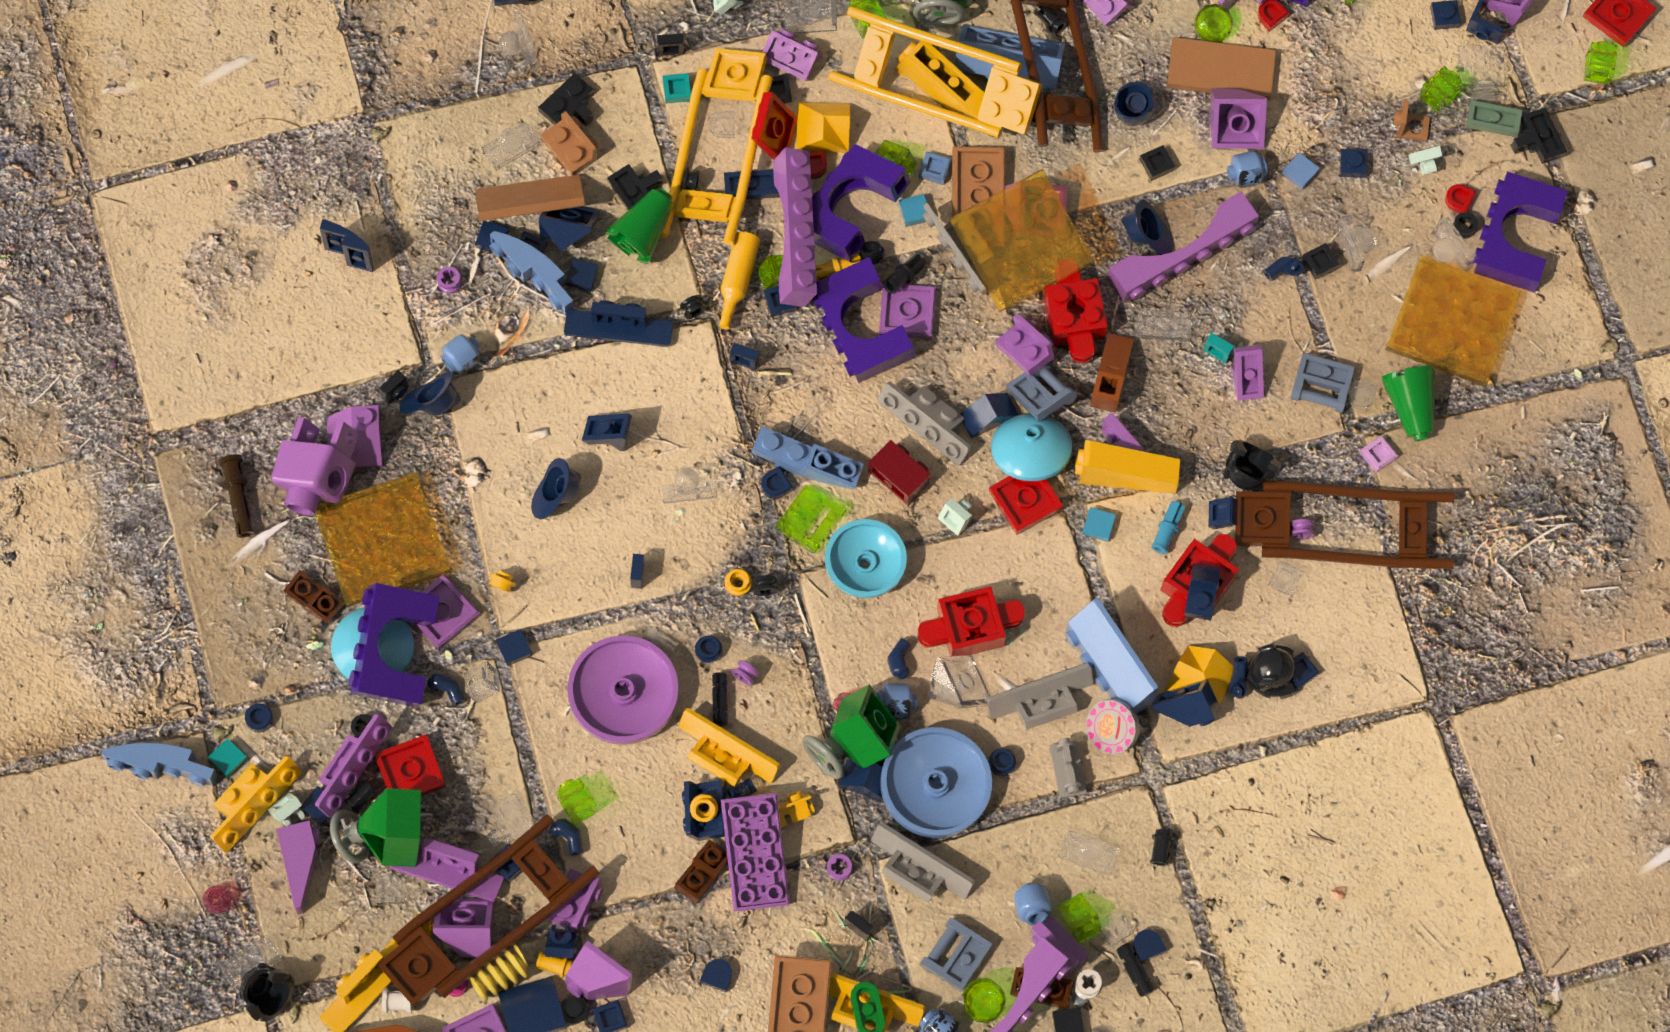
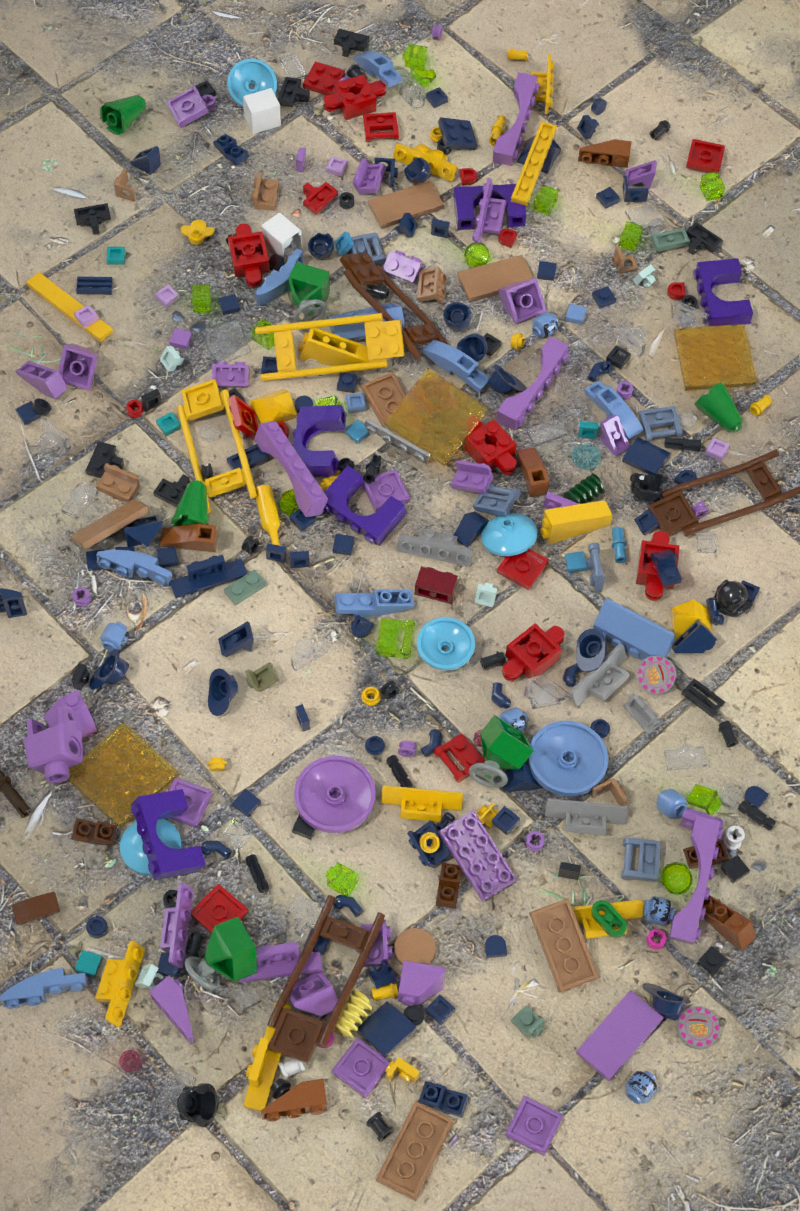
camera: 25 degrees left, 10 degrees down
none -> reddish brown slope [11,892,60,925]
none -> red bush [126,400,143,418]
none -> dark orange slope [160,524,219,552]
none -> sand green plate [224,569,266,606]
none -> olive bracket [245,662,280,692]
none -> black axle [245,854,269,893]
none -> dark blue tile [261,356,278,374]
none -> dark blue tile [266,543,287,563]
none -> black plate [270,1078,291,1099]
none -> black tile [292,814,316,840]
none -> dark blue tile [295,395,313,412]
none -> dark blue tile [333,534,354,556]
none -> dark blue plate [337,372,358,393]
none -> medium nougat tile [394,928,436,965]
none -> medium nougat bracket [417,267,447,305]
none -> dark blue arm [421,729,443,757]
none -> medium blue slope [422,340,489,393]
none -> red plate [433,733,485,783]
none -> dark blue hair [457,333,488,362]
none -> black pin [480,651,506,670]
none -> dark blue tile [491,806,520,835]
none -> yellow plate [510,333,525,351]
none -> dark blue tile [537,261,557,281]
none -> dark green piece [563,473,605,504]
none -> dark blue arm [563,663,583,687]
none -> clear light blue gear [571,443,601,469]
none -> dark blue piece [576,629,607,672]
none -> medium blue slope [584,381,643,439]
none -> sand blue plate [586,543,605,593]
none -> medium nougat bracket [591,778,628,806]
none -> medium lavender bush [617,381,633,400]
none -> dark blue slope [622,437,671,475]
none -> black axle [664,437,701,452]
none -> dark blue tile [674,470,697,492]
none -> black tile [682,678,725,718]
none -> yellow pin [749,395,772,416]

